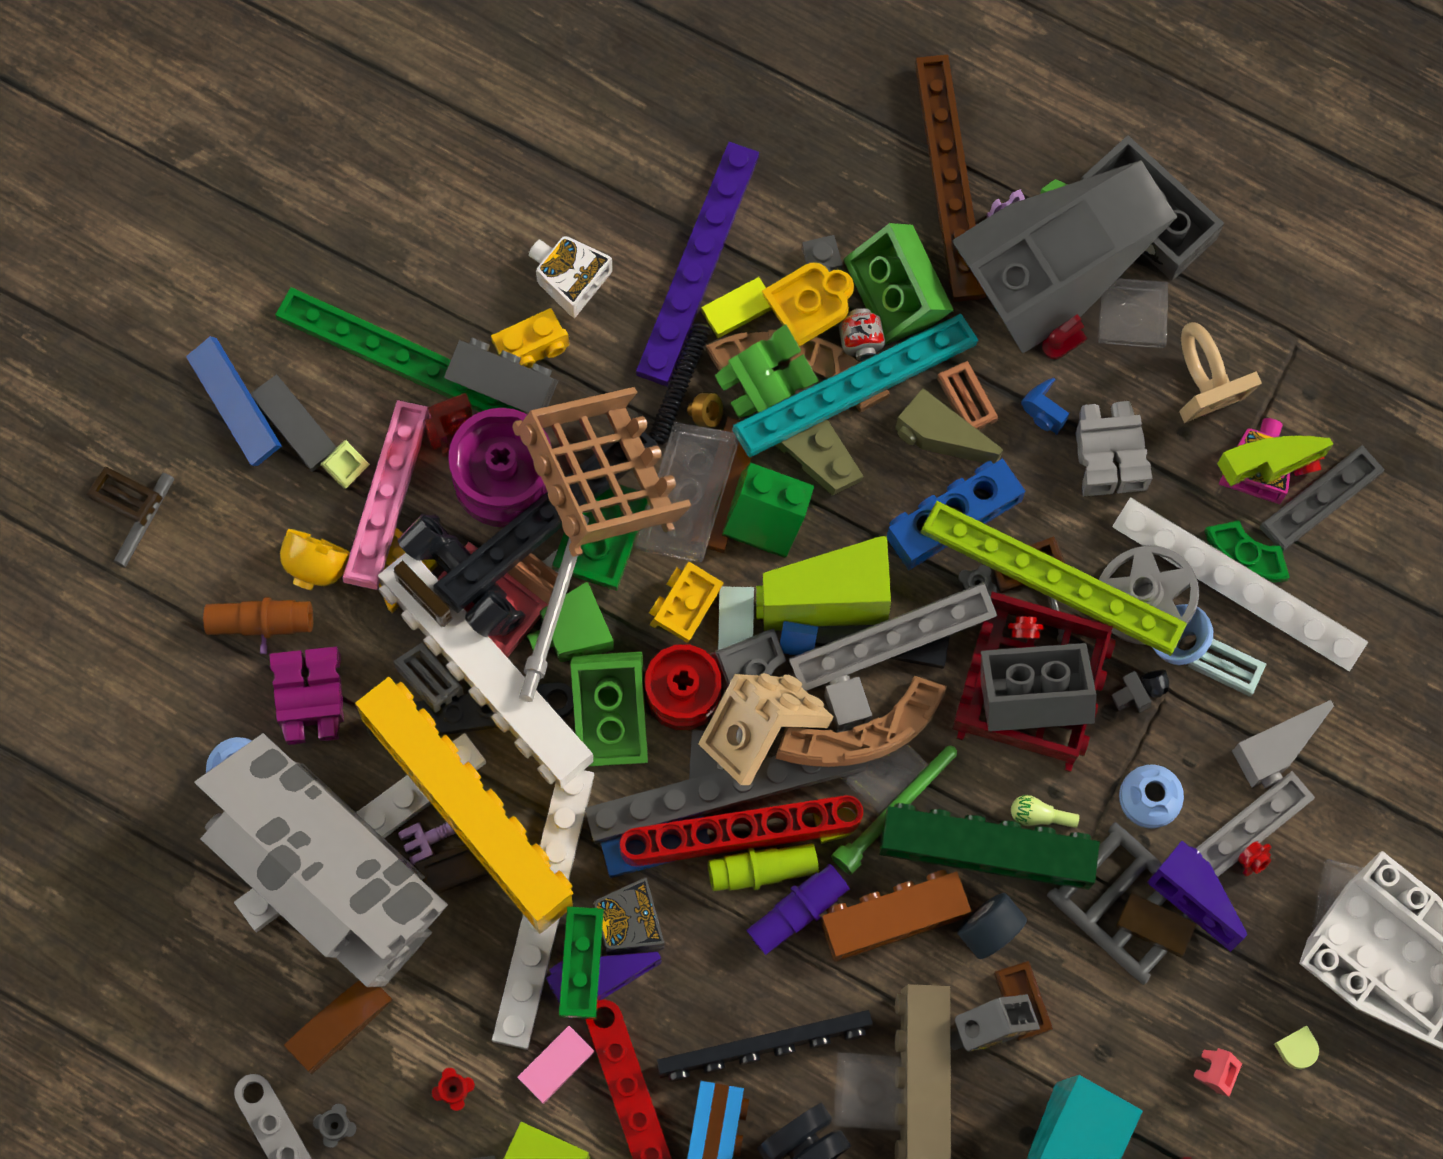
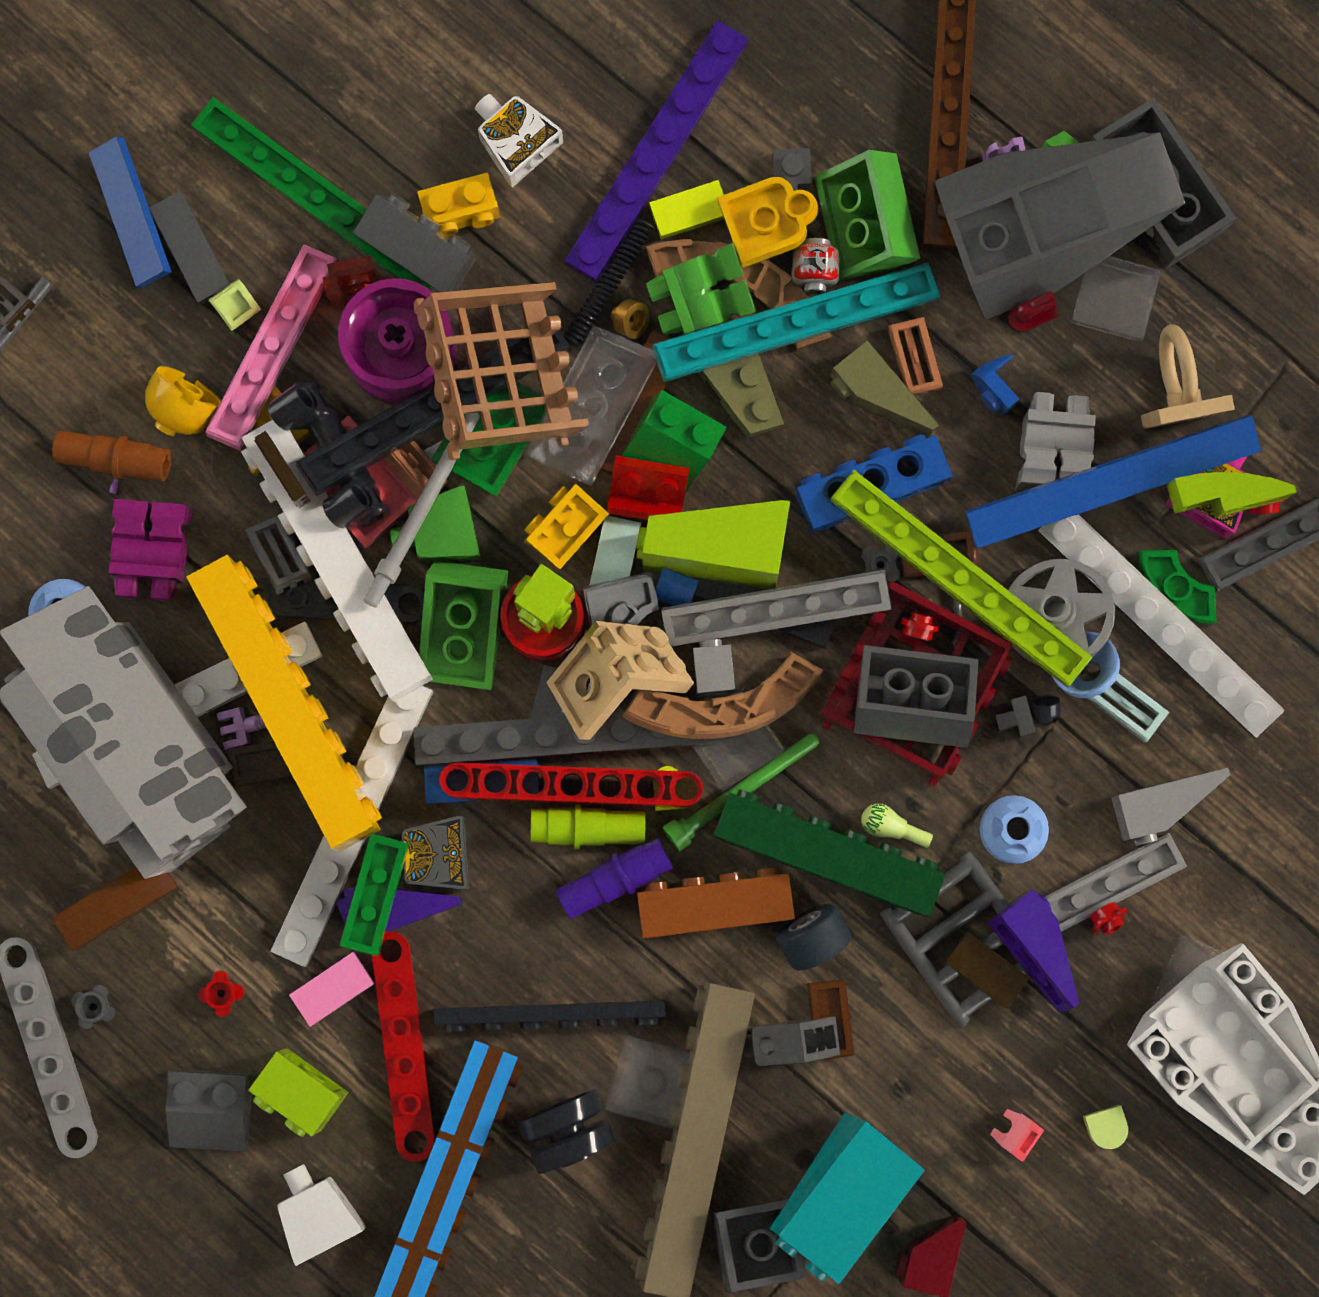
camera: 10 degrees right, 10 degrees up
none -> lime brick [513,563,575,633]
none -> red bracket [607,455,689,520]
none -> blue tile [964,414,1262,549]

